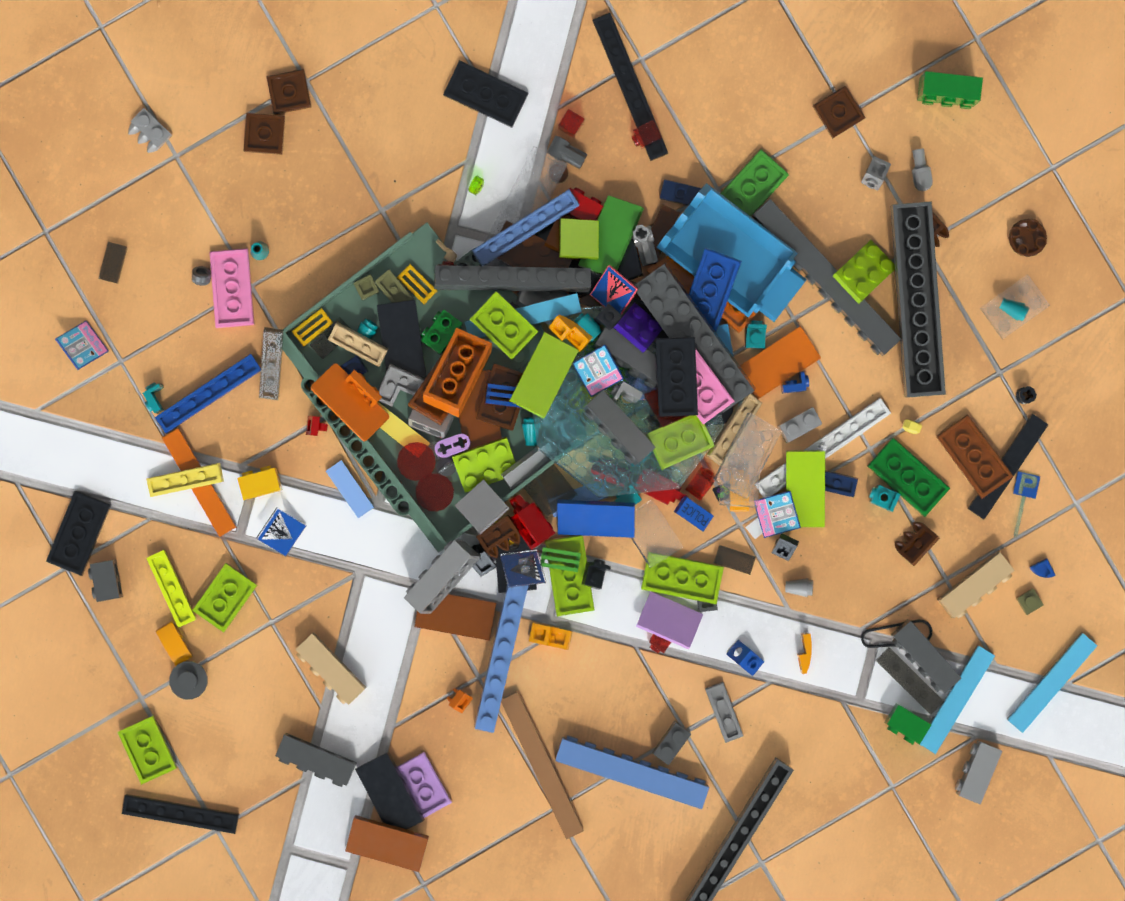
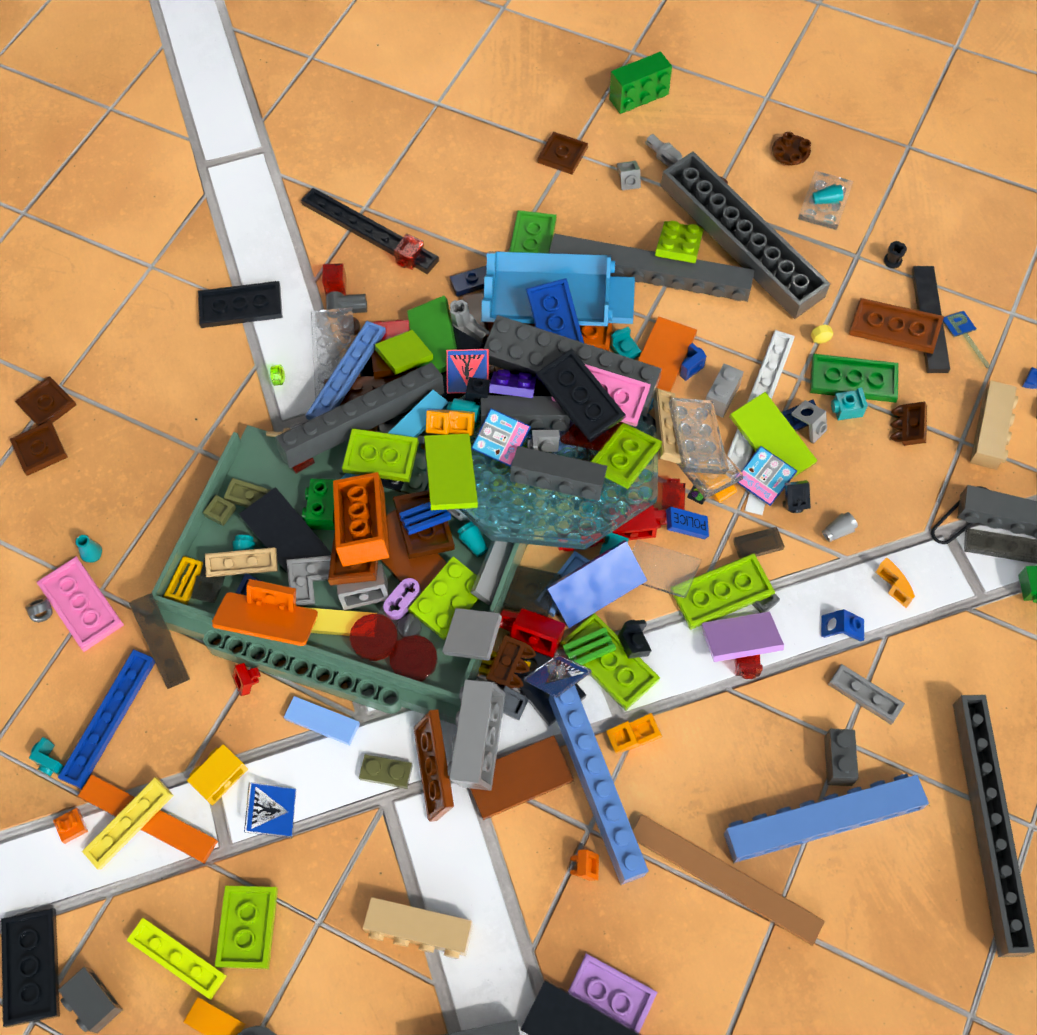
camera: 30 degrees left, 25 degrees down
yellow tile [397,264,438,305] -> none
none -> orange tile [53,808,88,844]
none -> olive plate [359,754,413,789]
none -> dark orange tile [414,710,454,822]
none -> light grey bracket [792,400,827,444]

